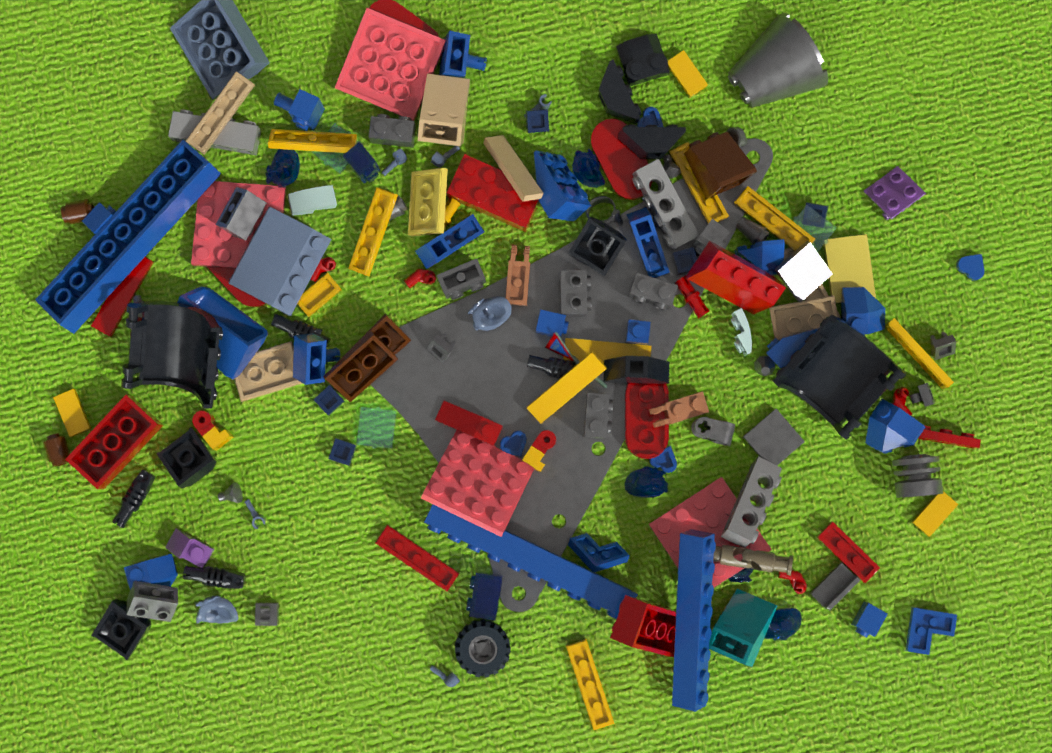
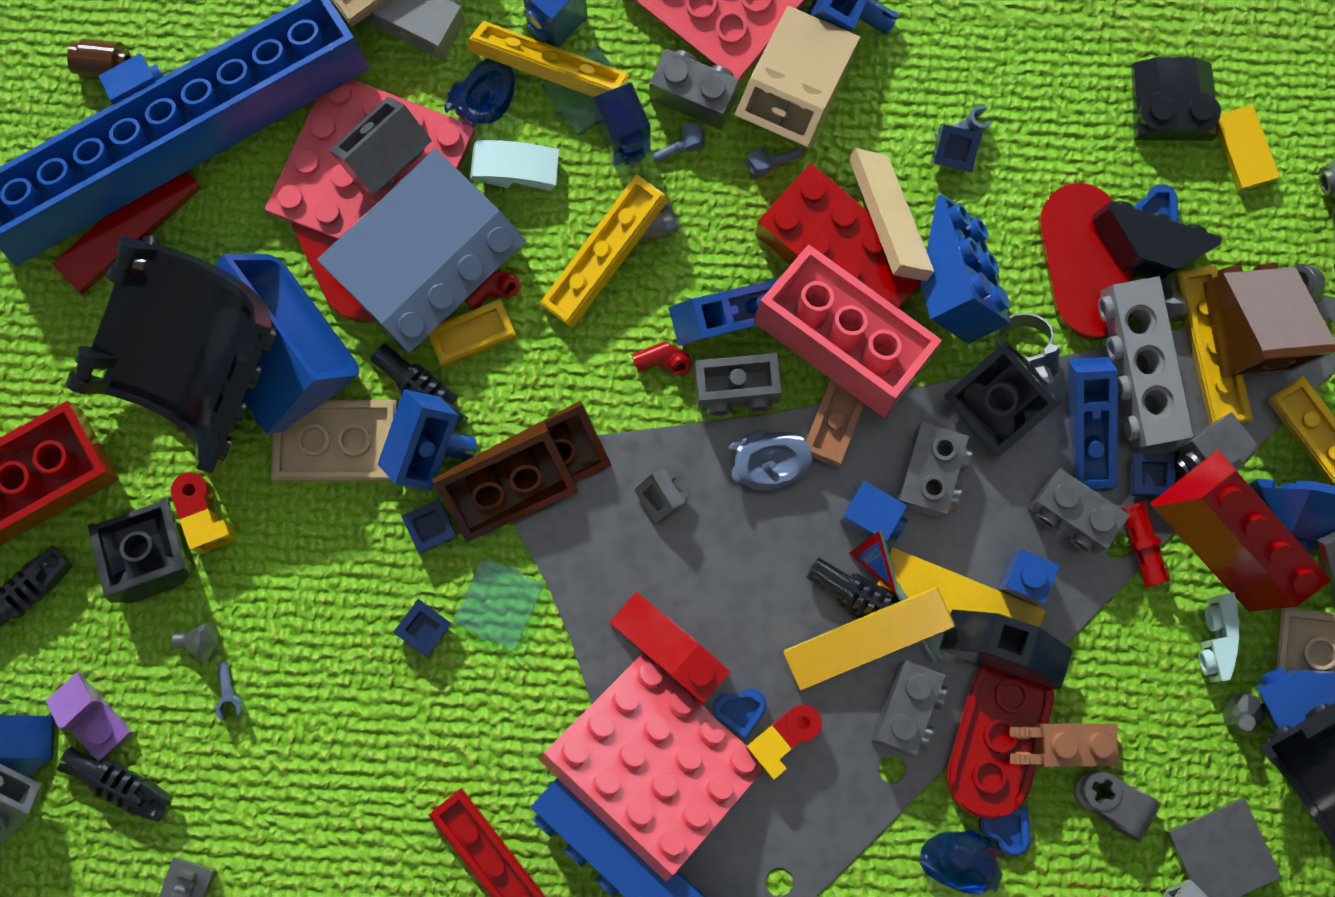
camera: 15 degrees right, 5 degrees down
sand blue hat [196,595,239,624] -> none
light yellow tile [408,168,448,236] -> none
yellow pin [444,197,461,230] -> none
clear blue hat [572,149,605,188] -> none
black slope [598,59,641,124] -> none
flat silver cone [736,217,770,245] -> none
none -> coral slope [753,244,942,418]

